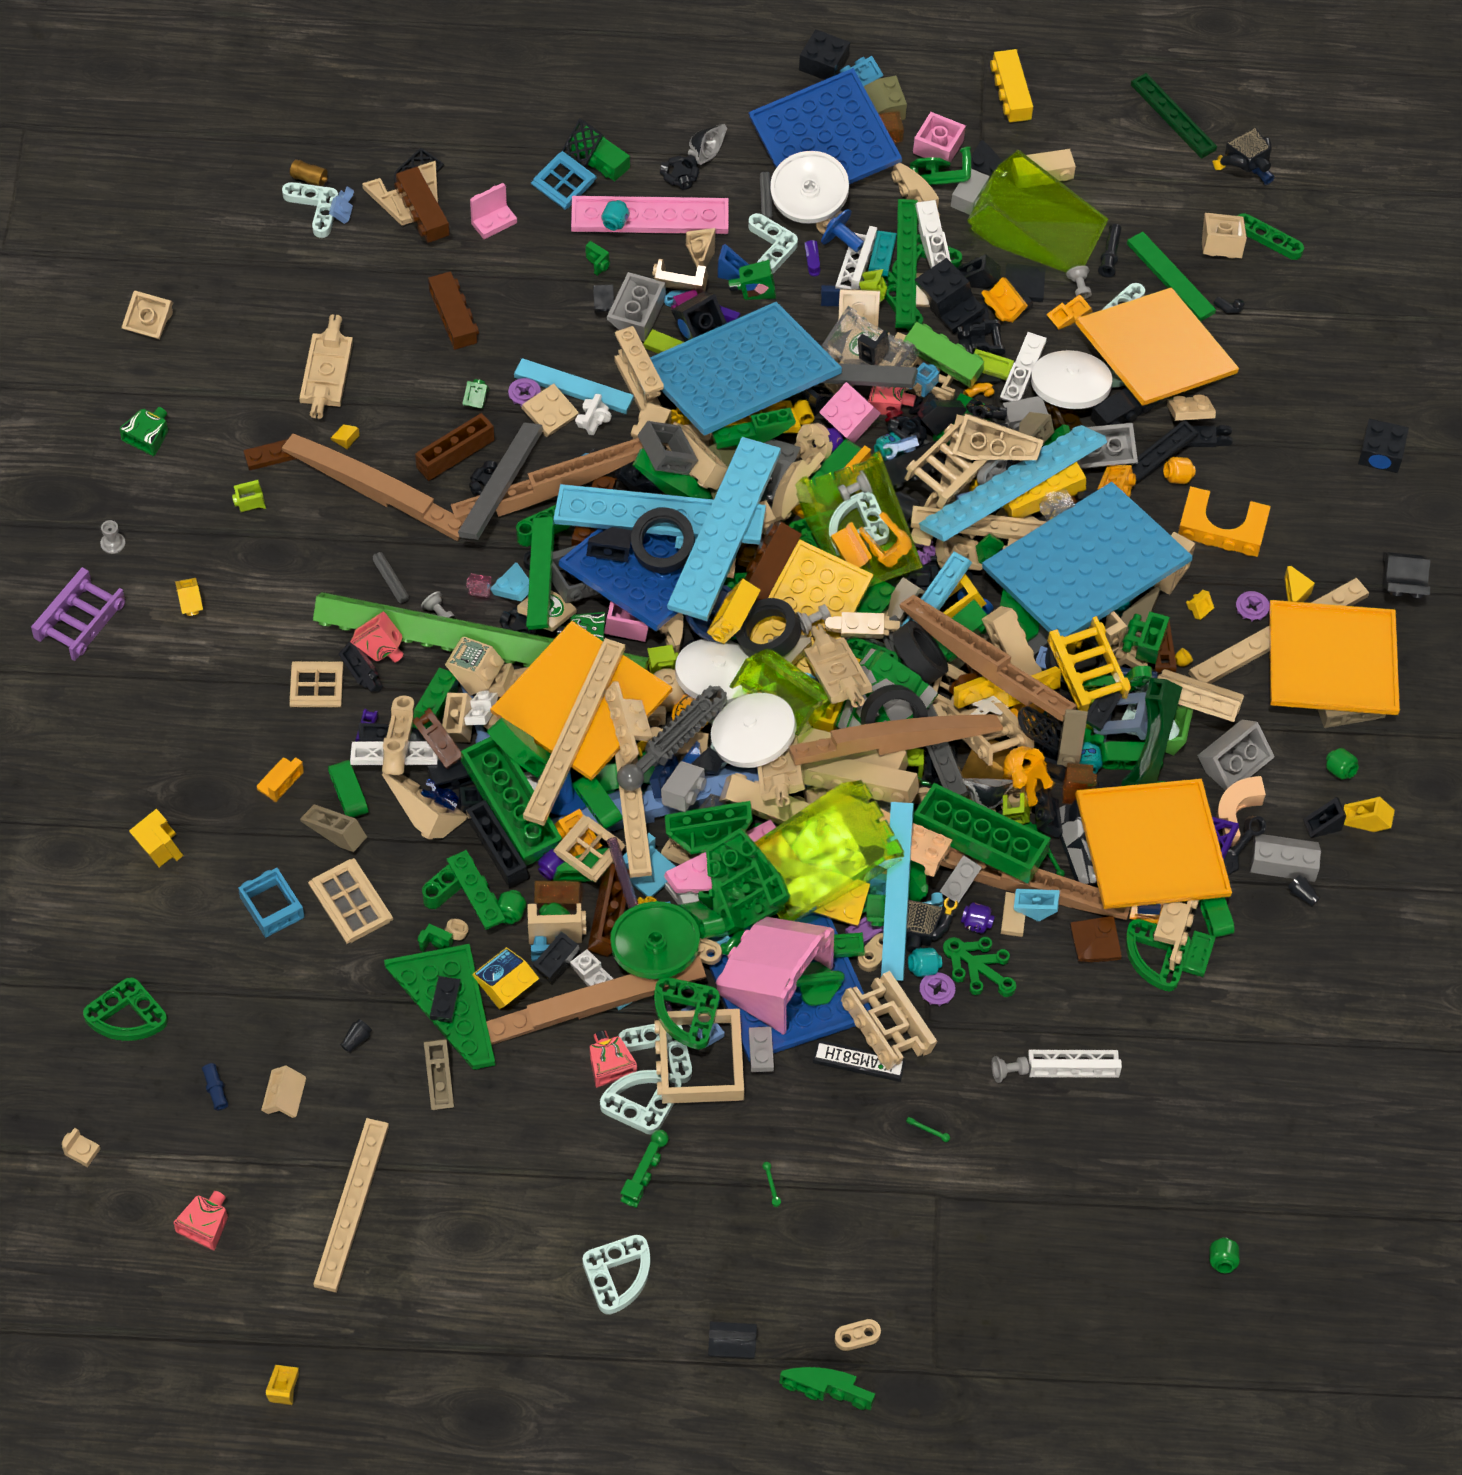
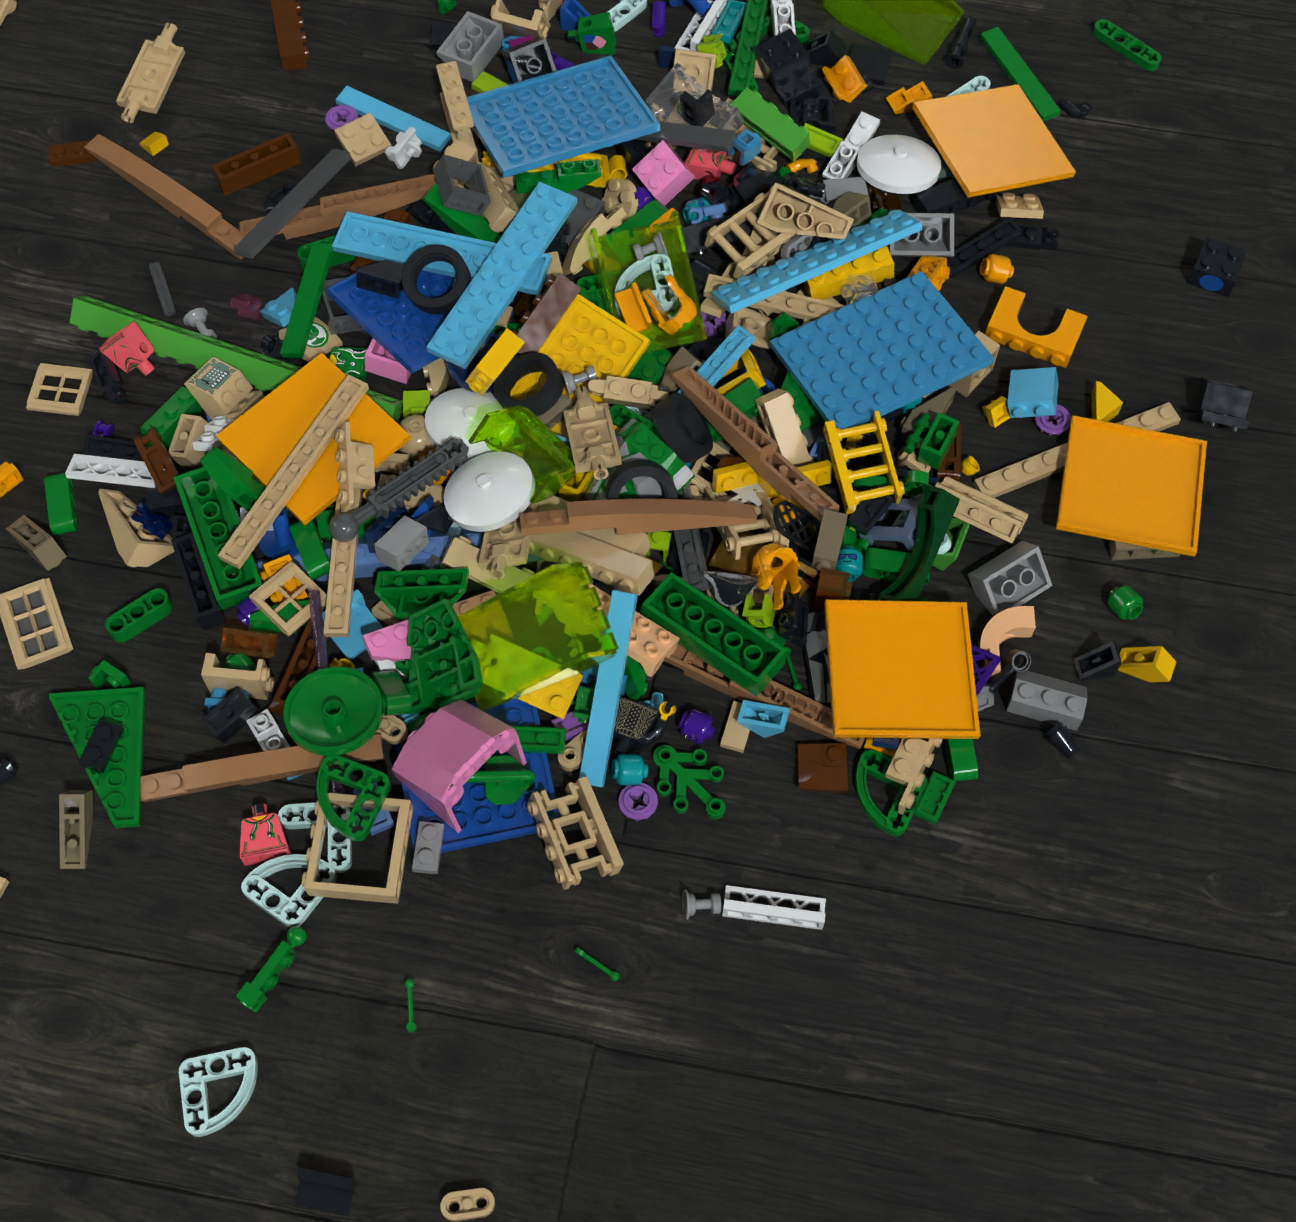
camera: 10 degrees right, 5 degrees up
lime window [232,480,266,512] -> none
tan plate [382,696,415,775] -> none
tan tile [445,919,468,940] -> none
green bracket [447,850,506,930] -> none
bracket [462,379,490,410] -> none
yellow slope [472,947,539,1010] -> none
green head [497,890,526,924] -> none
tile [813,1040,906,1082] -> none
light grey plate [940,855,982,903] -> none
light grey piece [1066,266,1092,299] -> none
tan panel [1105,611,1127,653] -> none
tan slope [1202,213,1247,258] -> none
green head [1209,1238,1240,1273] -> none
none -> medium azure brick [1007,367,1059,418]

